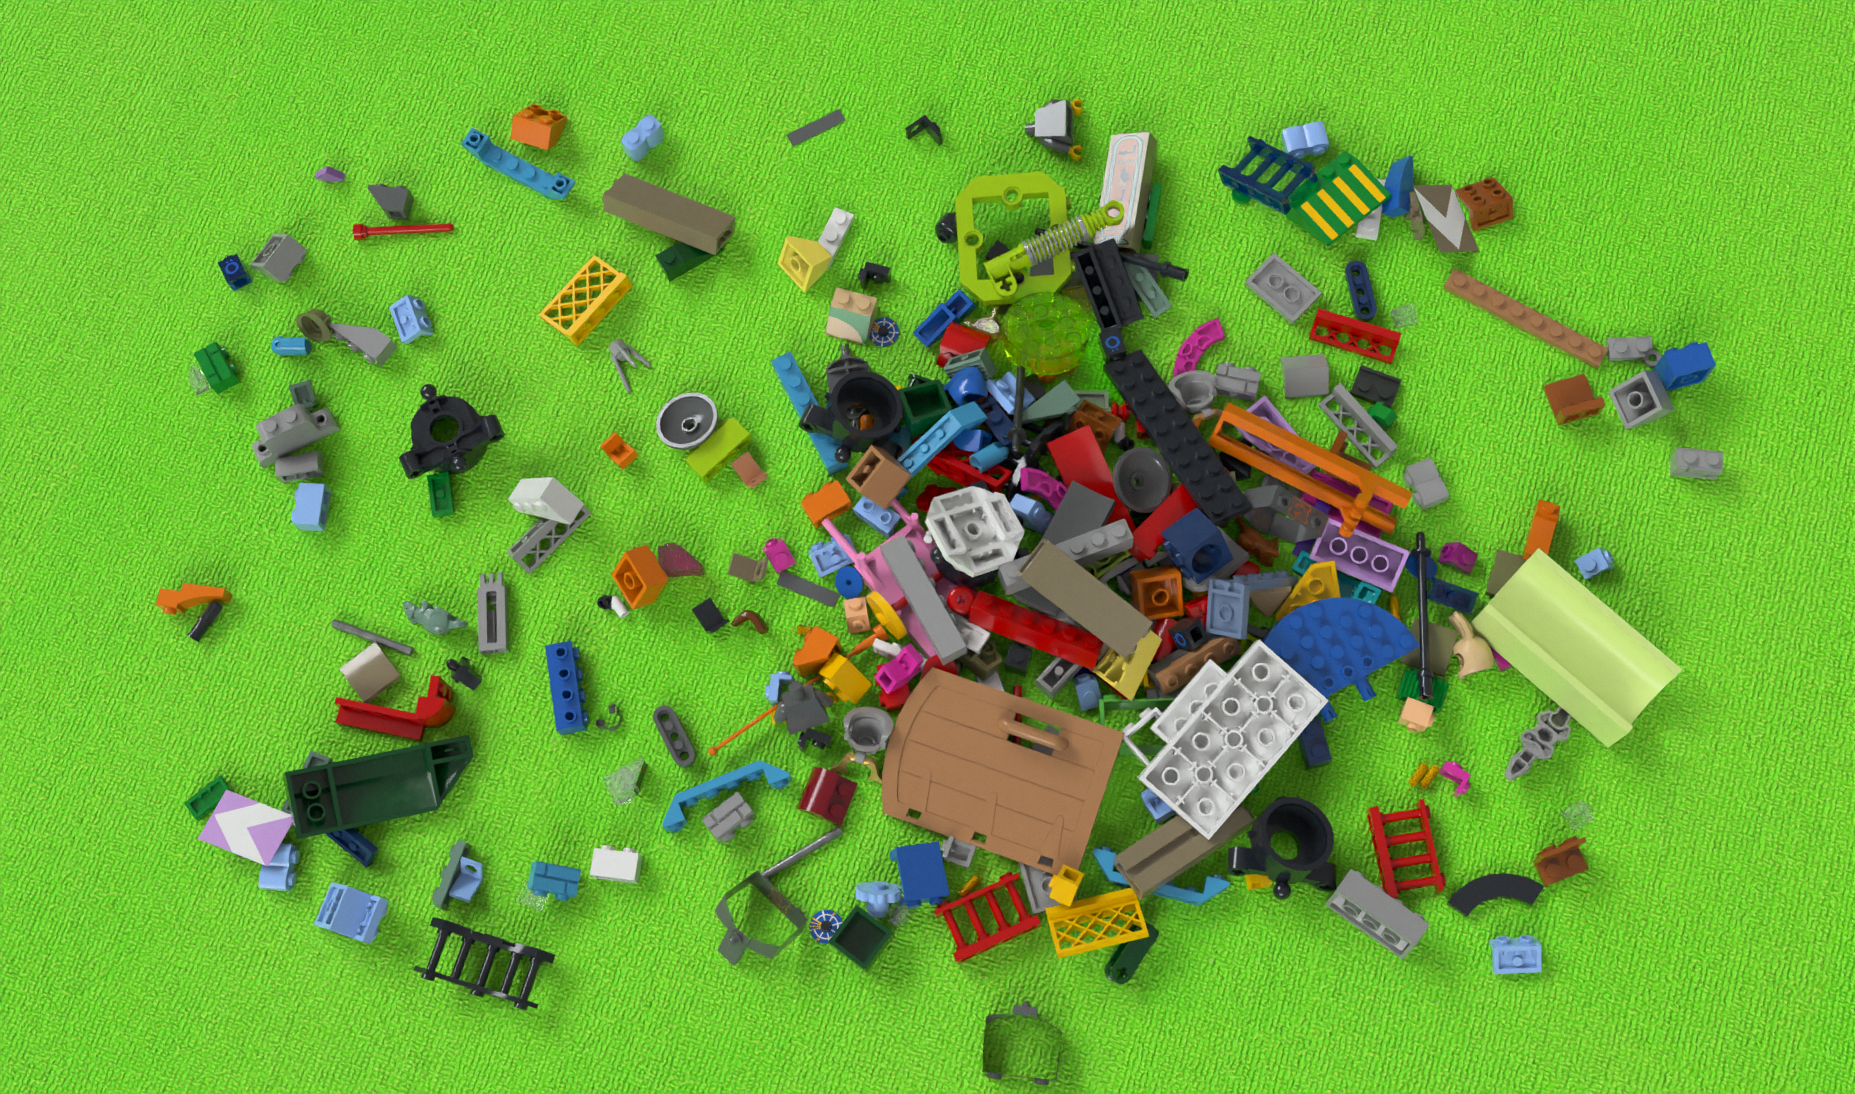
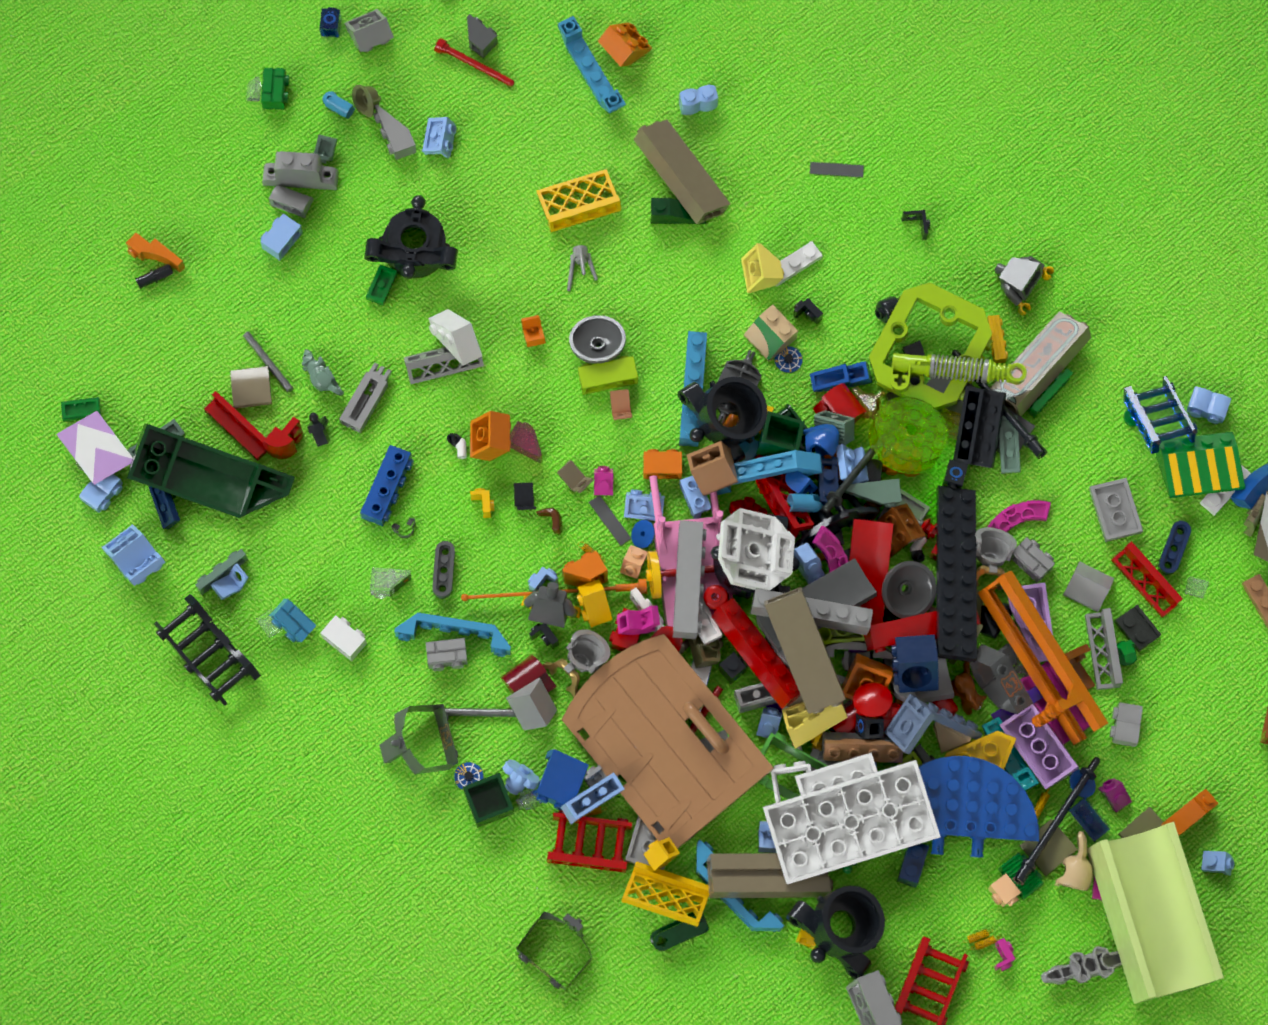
camera: 20 degrees right, 0 degrees up
none -> yellow bracket [470,488,494,518]
none -> light grey slope [506,678,557,730]
none -> light blue brick [560,772,624,824]
none -> red dish [853,683,893,717]
none -> yellow piece [987,315,1008,363]

